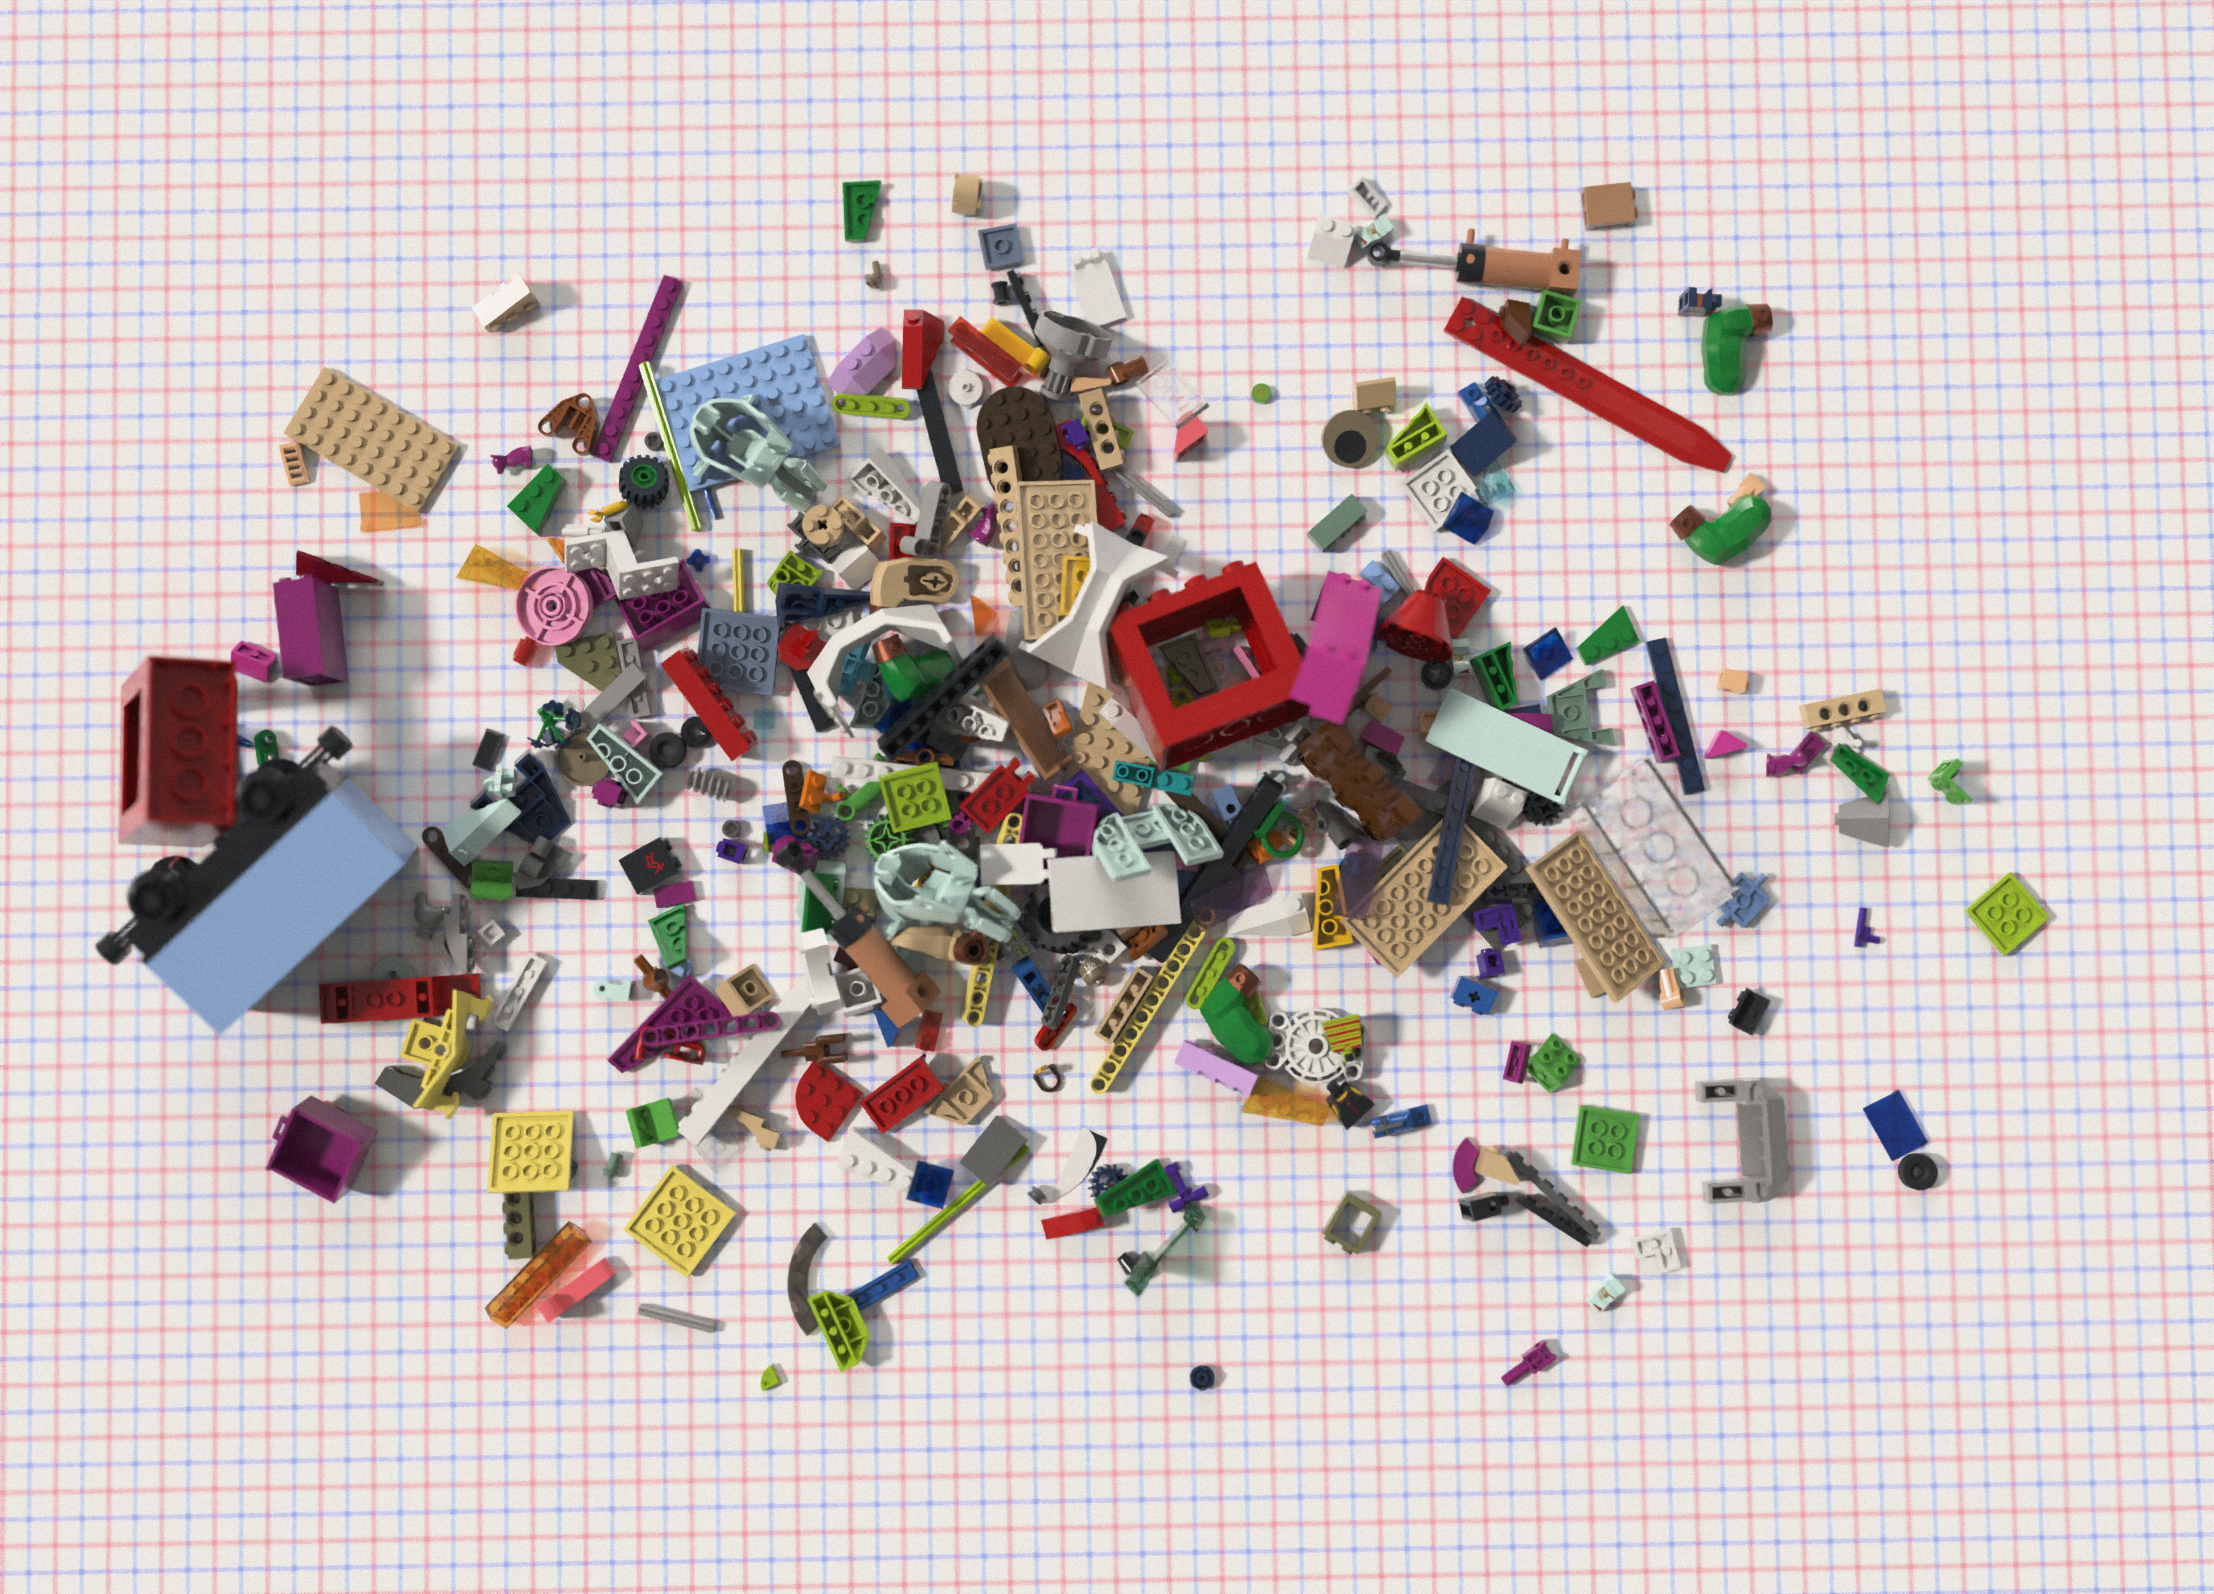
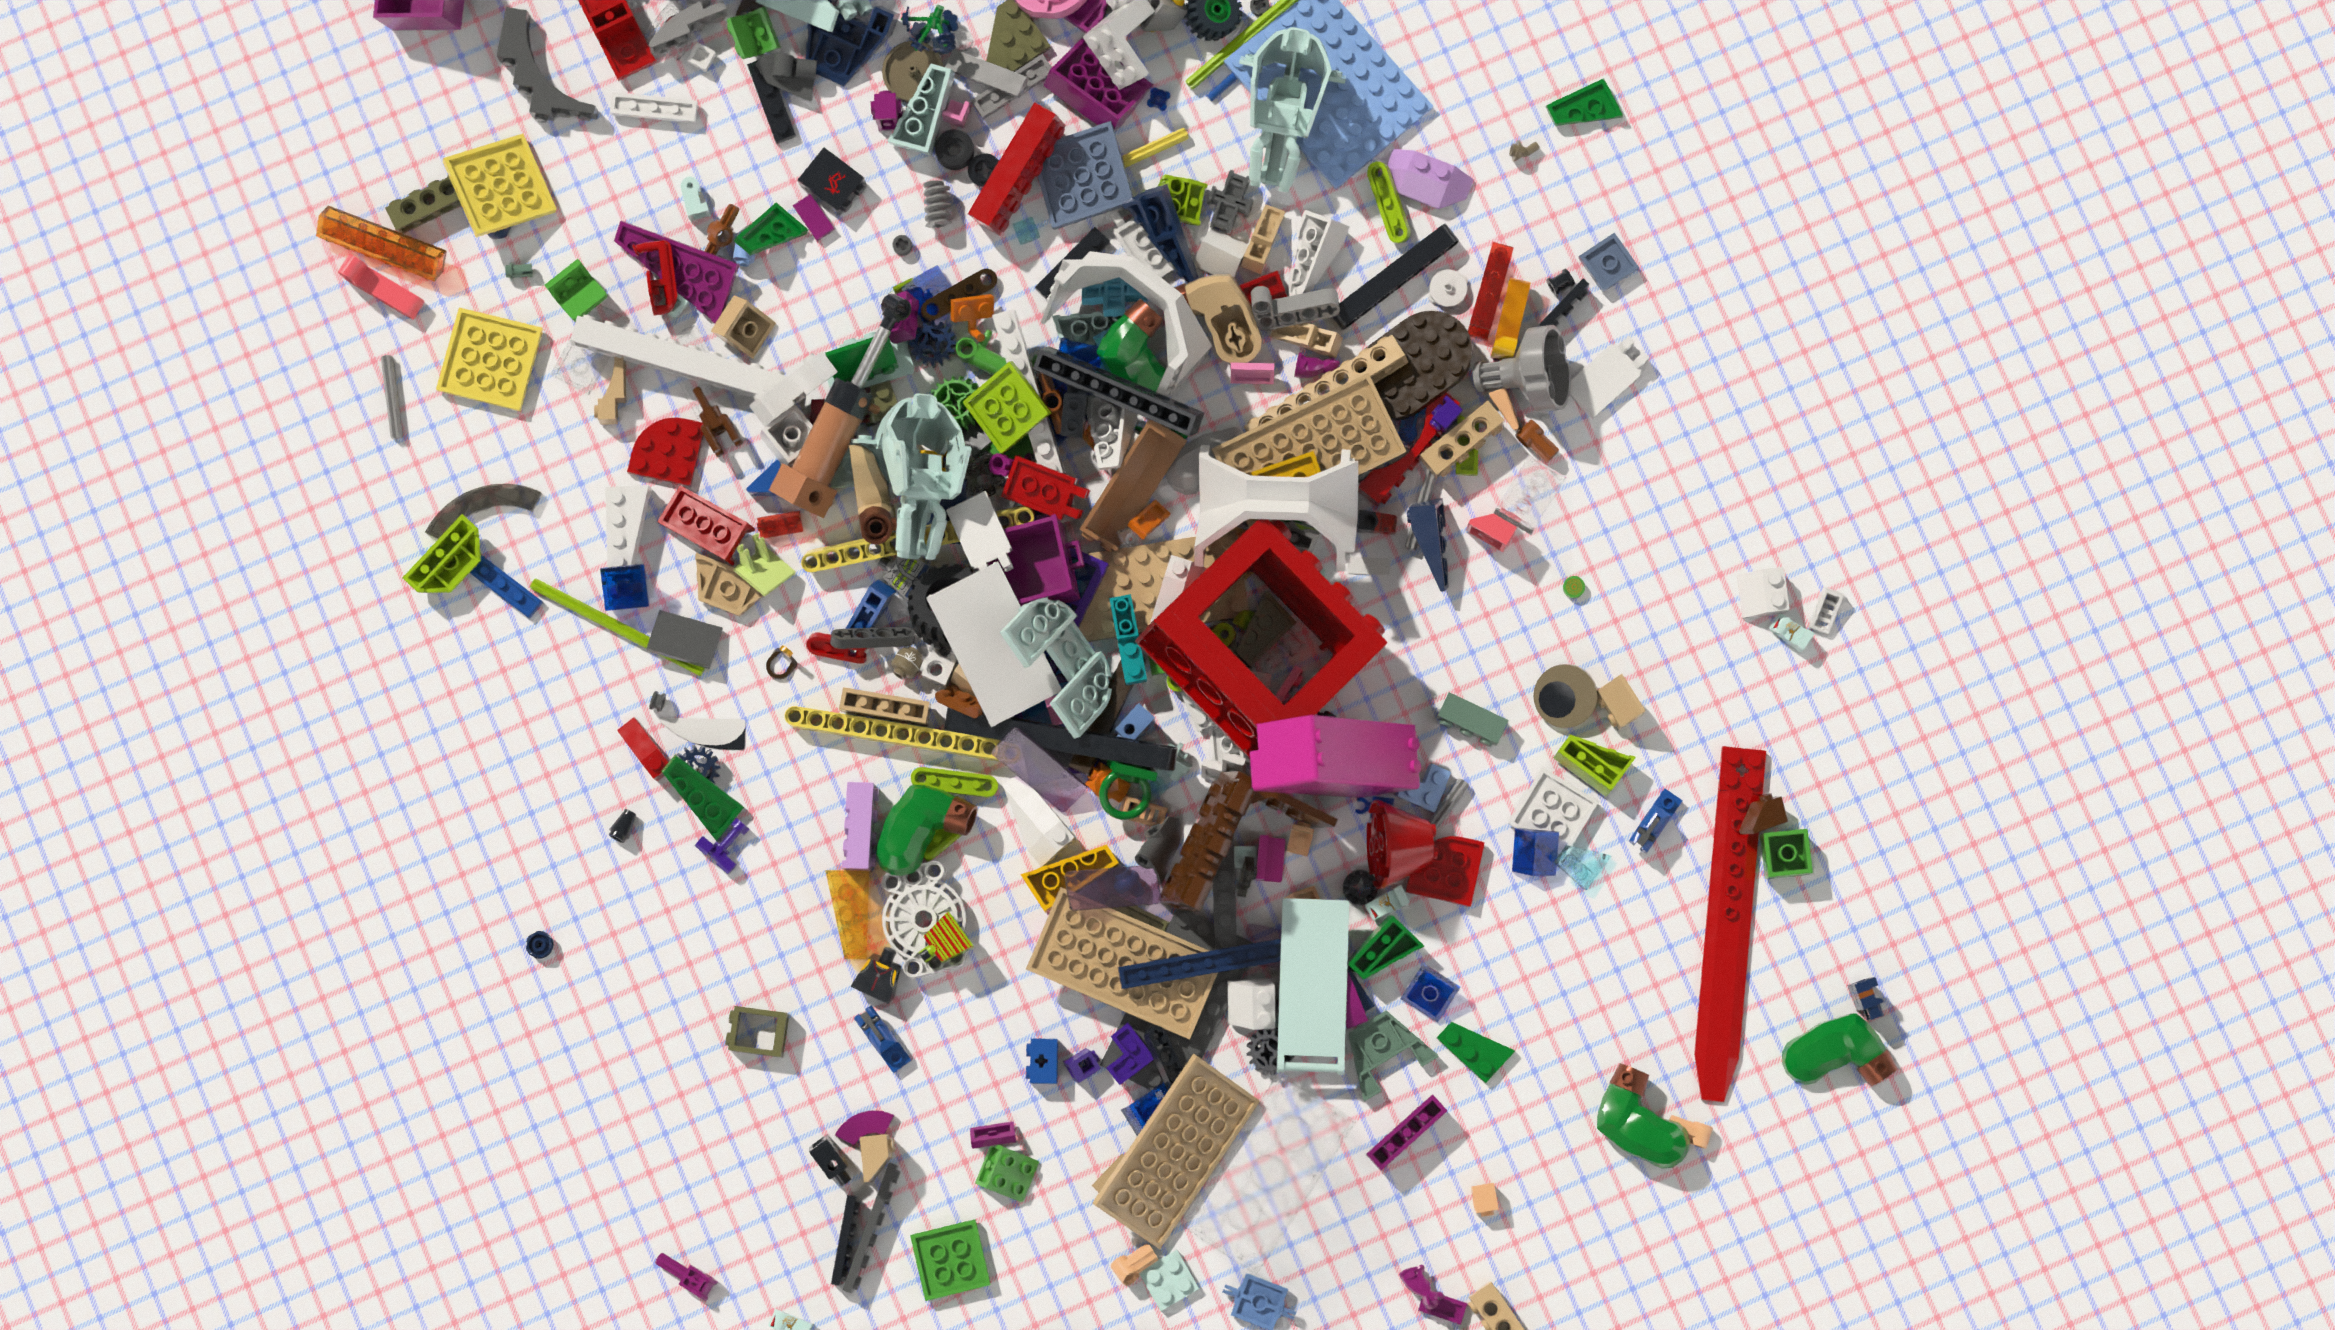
camera: 75 degrees right, 5 degrees down
light yellow piece [399,989,493,1120] -> none
magenta beam [641,1011,782,1047] -> none
dark purple brick [716,838,749,865] -> none
lime tile [760,1363,781,1392] -> none
red piece [777,623,827,671] -> none
tan brick [802,504,844,548] -> none
red wedge [902,309,944,390] -> none
tan brick [951,173,983,216] -> none
clear orange slope [970,595,997,637] -> none
clear green piece [1124,1203,1205,1297] -> none
lime plate [1204,618,1242,638] -> none
nougat piece [1367,228,1581,297] -> none
dark blue tile [1449,410,1518,478] -> none
dark blue gear [1484,376,1522,414] -> none
medium nougat panel [1580,182,1638,231] -> none
dark blue plate [1645,637,1705,795] -> none
dark pink slope [1704,730,1748,759] -> none
none -> yellowish green plate [733,533,796,597]
none -> bright pink tile [1230,363,1274,384]
none -> dark blue wedge [1407,498,1449,592]

